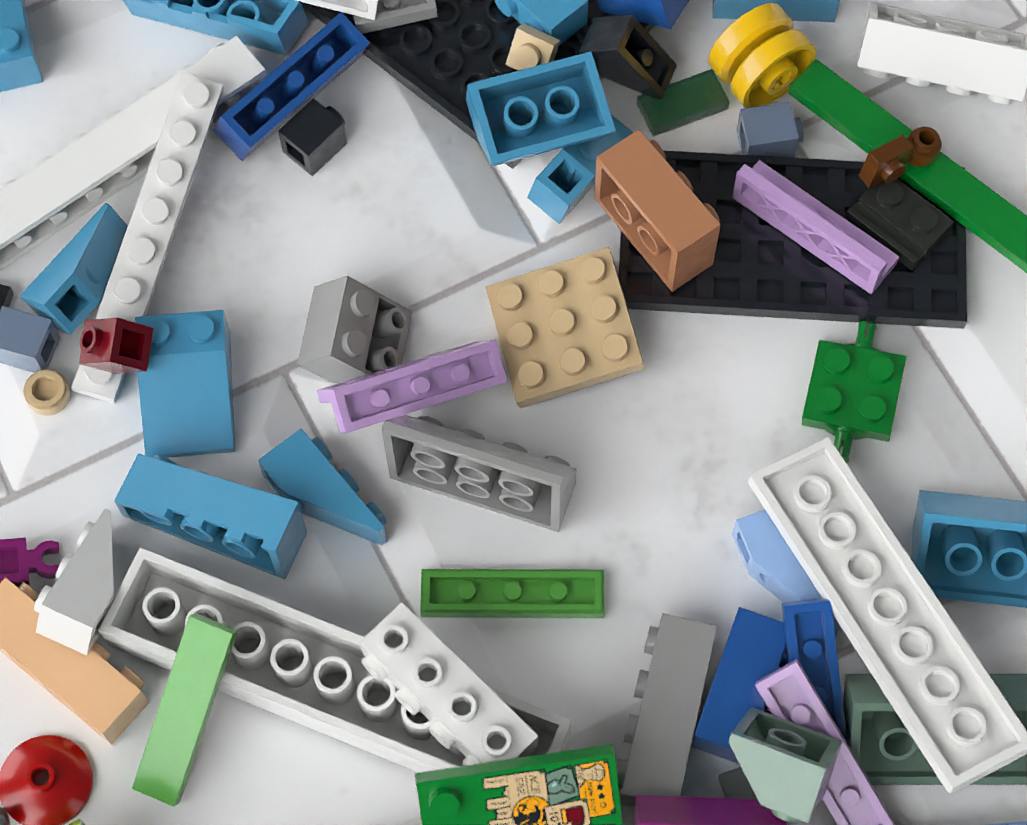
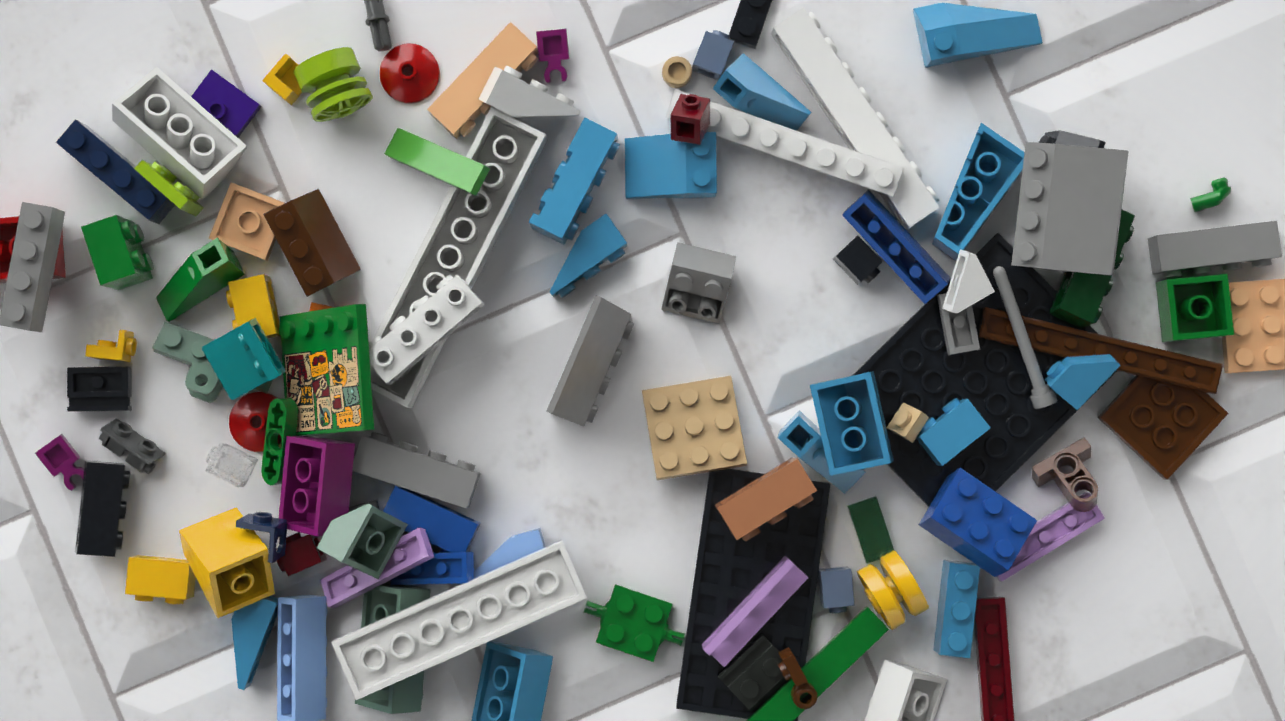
camera: 90 degrees right, 20 degrees up
lavender fence [317,339,507,433] -> none
bright green tile [420,569,604,618] -> none
black slope [579,15,677,100] -> none

